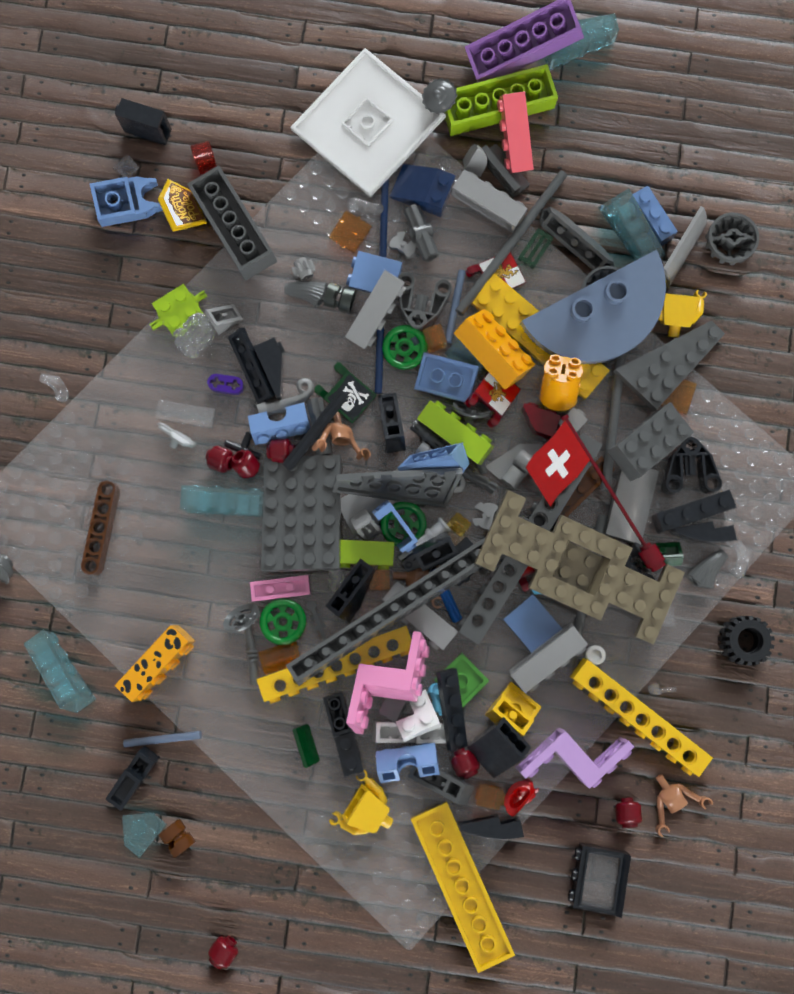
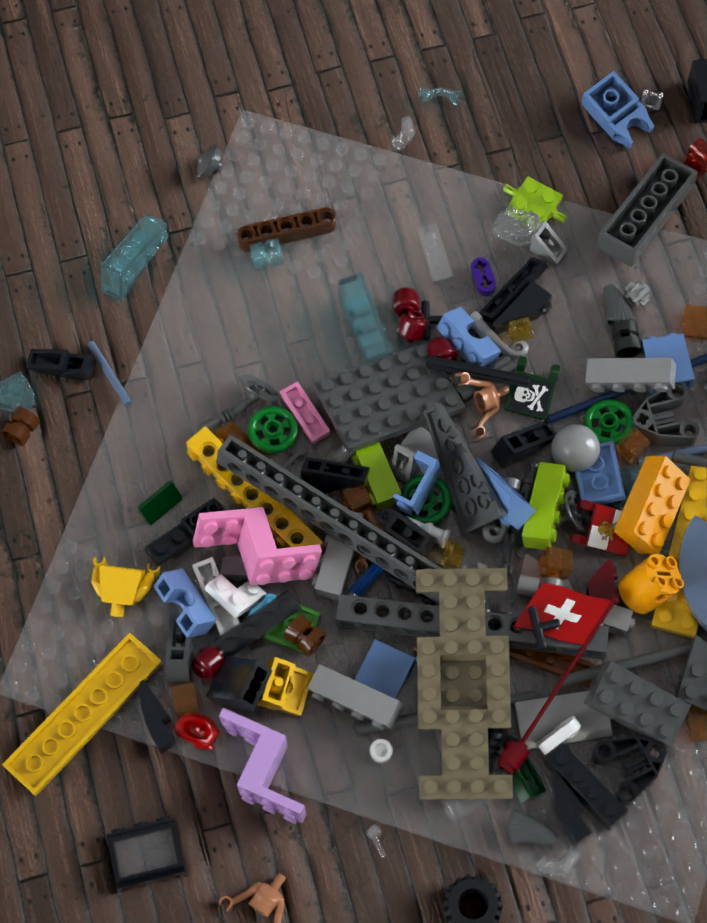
camera: 70 degrees right, 15 degrees down
light orange brick [114,625,195,702] -> none
light grey piece [157,422,197,449] -> none
tile [158,179,207,232] -> none
yellow brick [569,658,713,777] -> none
dark red head [615,798,642,828] -> none
none -> clear light blue wheel [249,238,283,270]
none -> reddish brown wheel [283,614,326,657]
none -> clear light blue arm [417,87,463,105]
none -> clear yellow slope [506,317,534,342]
none -> black piece [528,606,561,651]
none -> white piece [536,716,581,755]
none -> clear orange brick [537,546,573,580]
none -> light grey piece [551,424,600,473]

